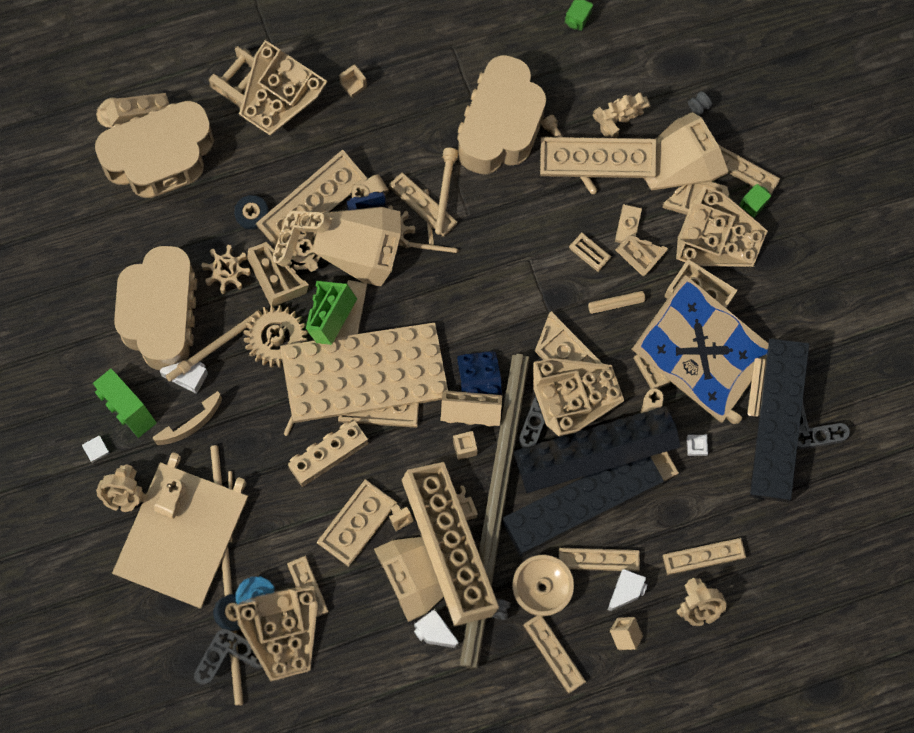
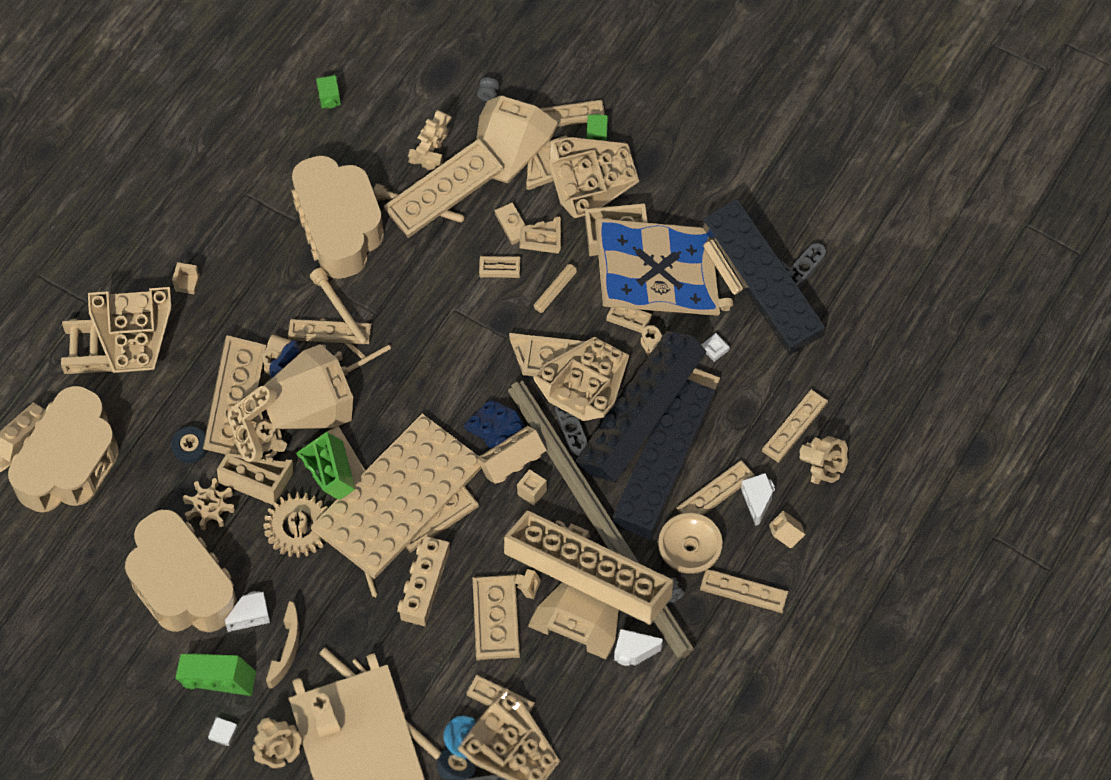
camera: 35 degrees left, 10 degrees down
tan bar [166,310,262,382] -> none

